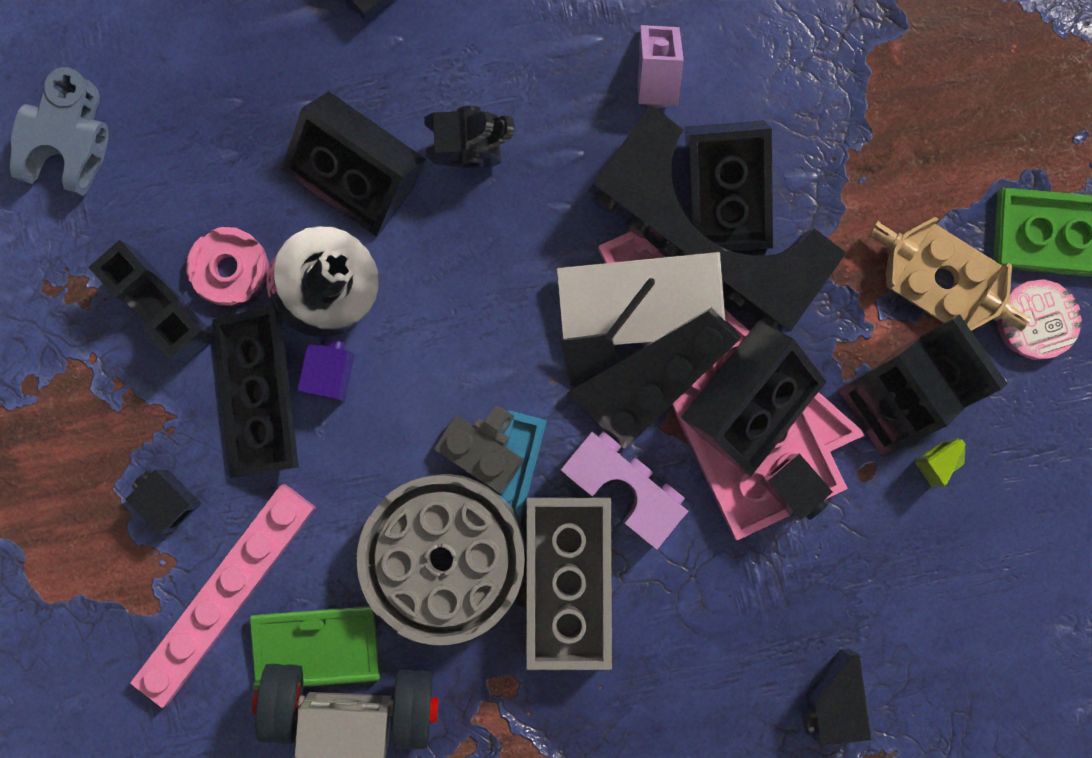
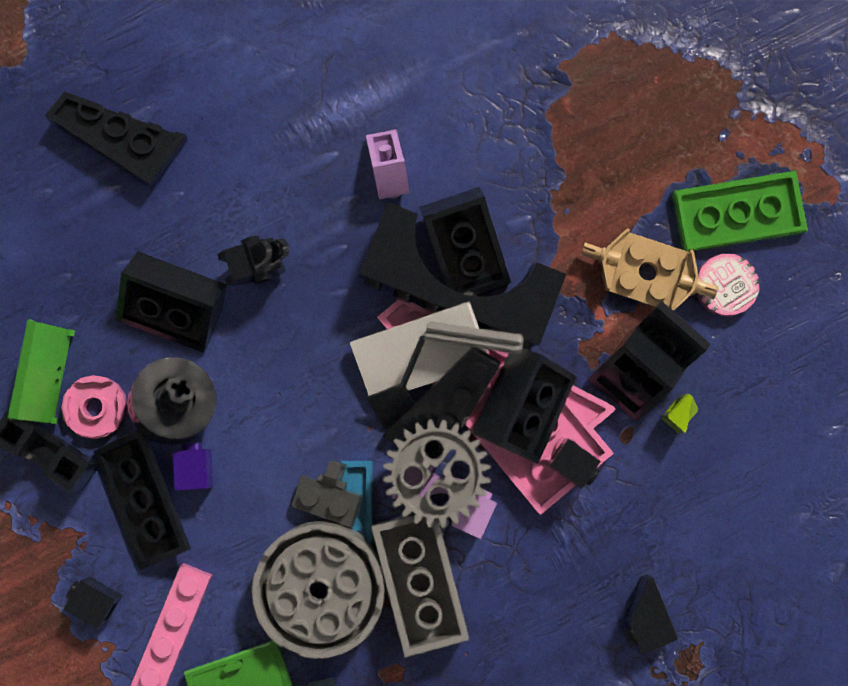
camera: 20 degrees left, 0 degrees up
none -> bright green door [8,319,75,424]
none -> light grey gear [383,420,490,528]
none -> light grey axle [425,322,523,354]

